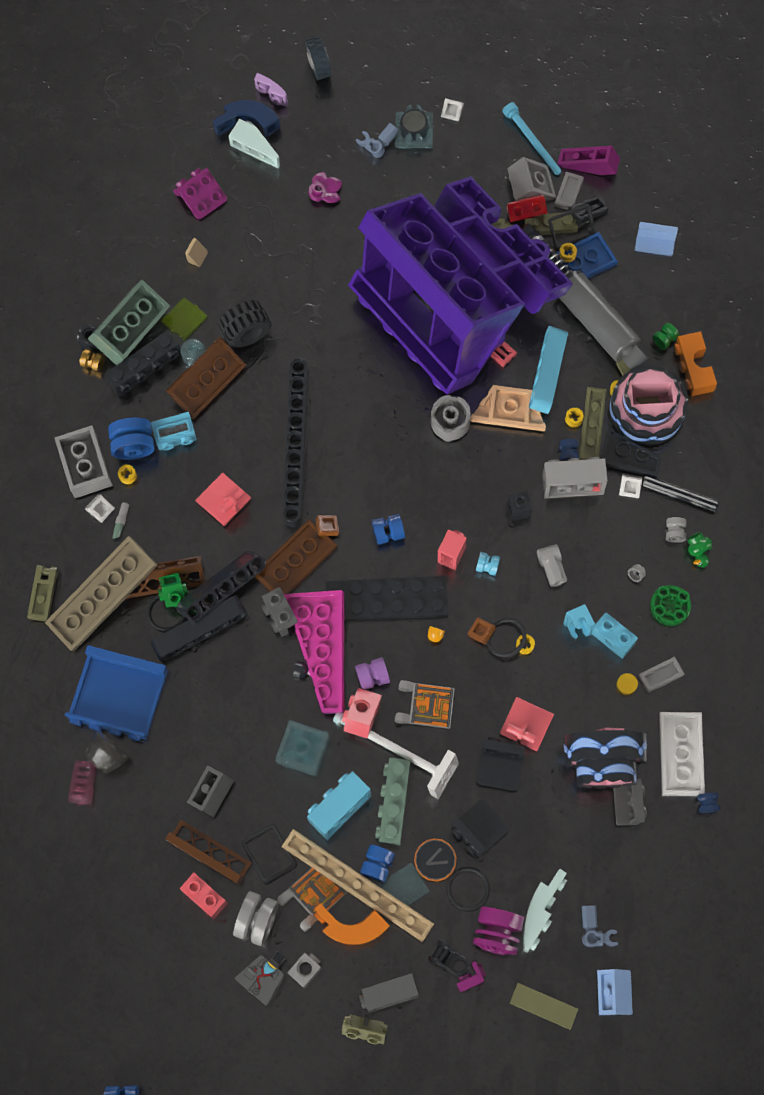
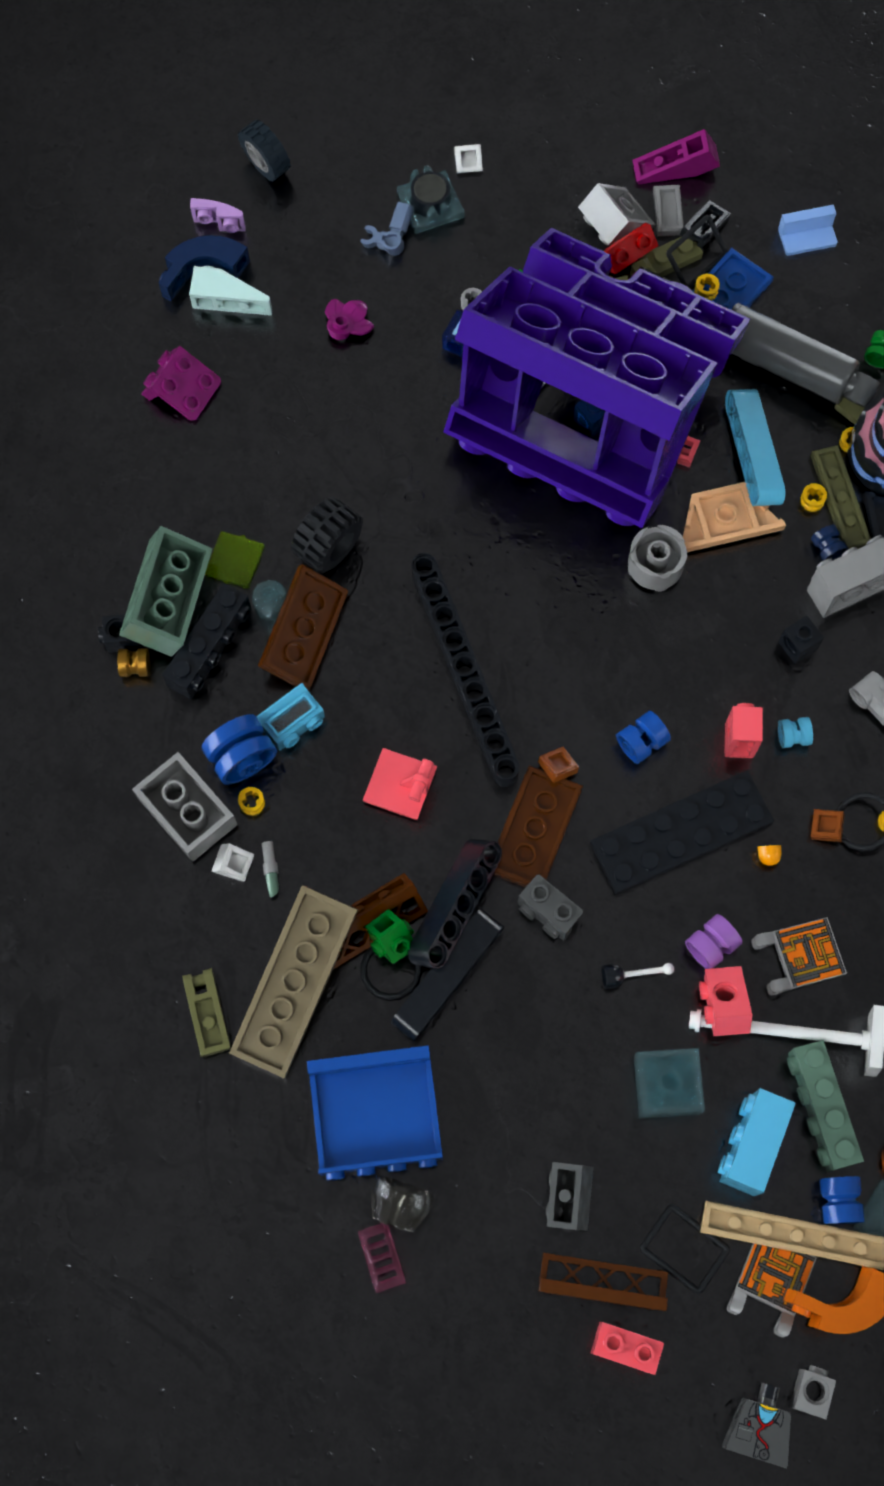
camera: 25 degrees left, 0 degrees up
tan slope [185,238,208,267] -> none
light grey wheel [233,891,279,946] -> none
dark pink wing [284,590,344,714] -> none
medium azure piece [502,102,561,175] -> none

